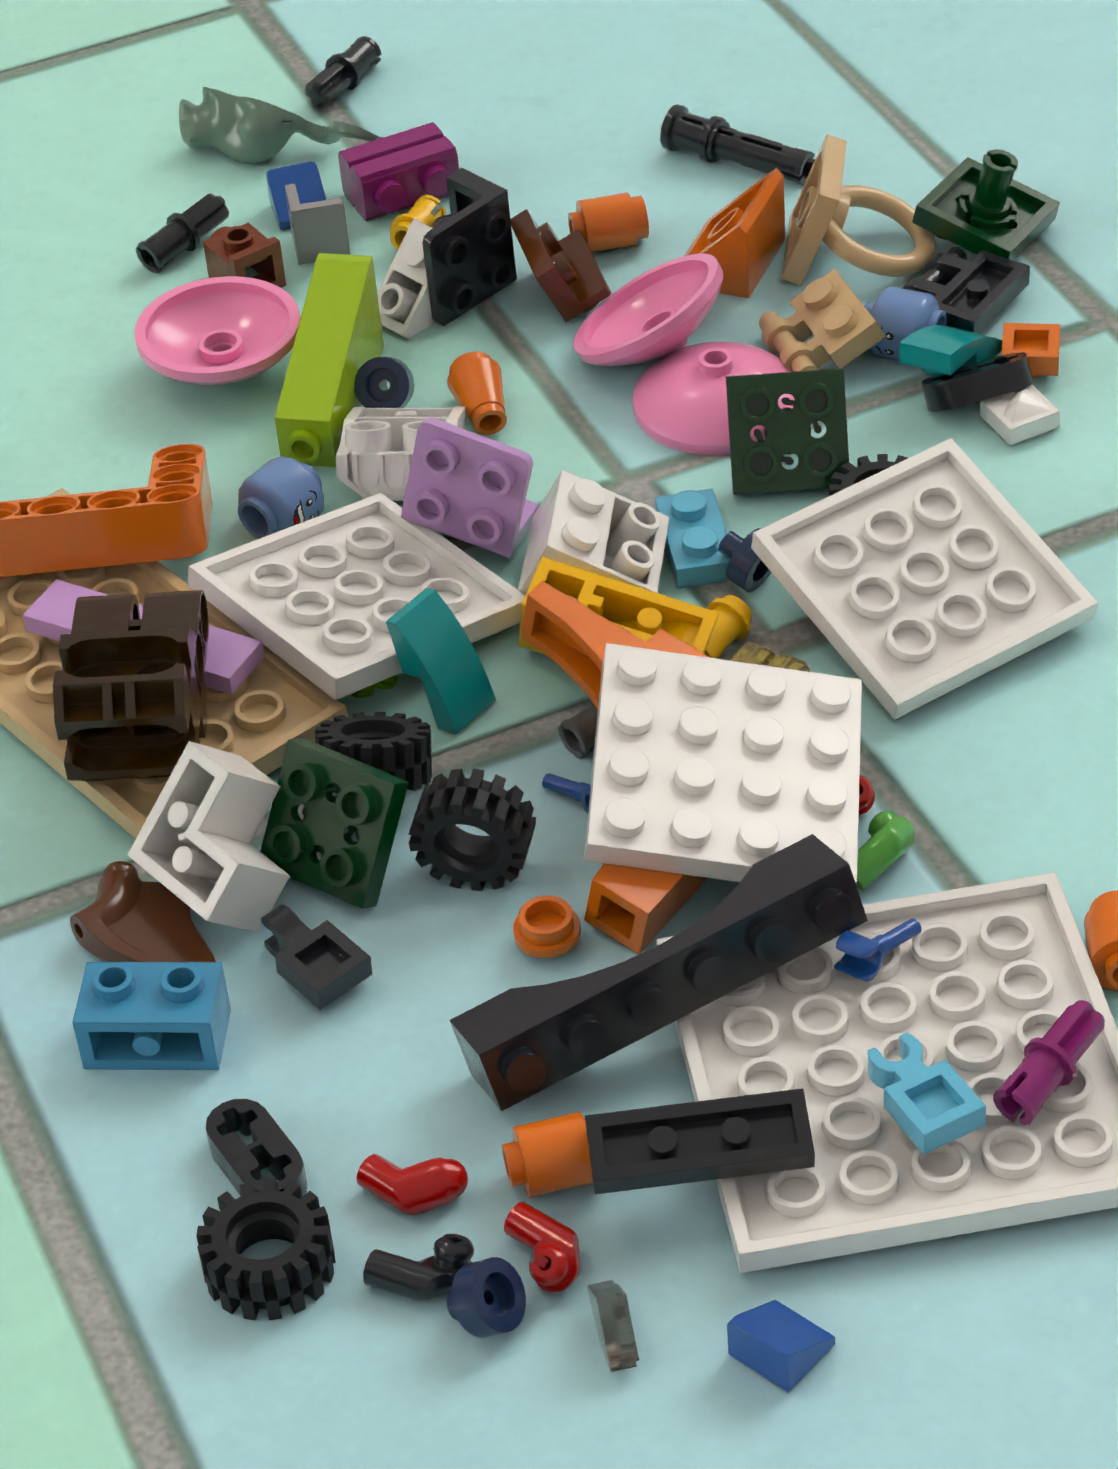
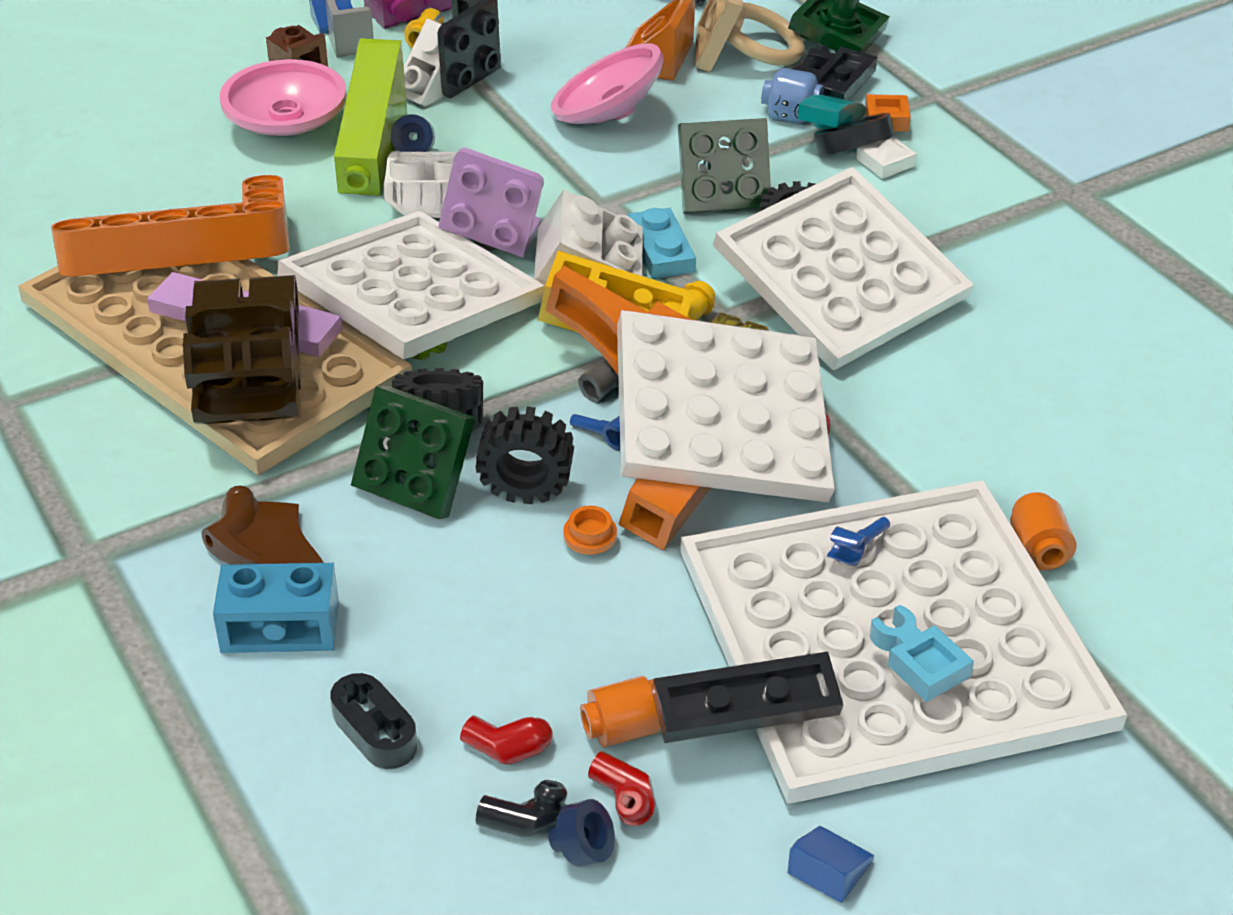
camera: 10 degrees left, 0 degrees up
white brick [127,741,290,933] -> none
black axle [136,193,229,273] -> none
black tyre [196,1179,336,1321] -> none
medium blue head [238,456,324,539] -> none
black plate [261,904,372,1010] -> none
teal slope [386,588,496,734] -> none
orange cone [447,351,507,435] -> none
black arch [449,834,868,1112] -> none
reddish brown bracket [510,209,611,322] -> none
orange brick [568,192,649,253] -> none
clear smoke tile [587,1280,639,1372] -> none
bright pink dish [633,341,794,455] -> none
dark blue tile [718,528,771,593] -> none
tan plate [759,268,886,371] -> none
bright green arm [856,811,915,891] -> none
magenta axle [993,1000,1105,1126] -> none

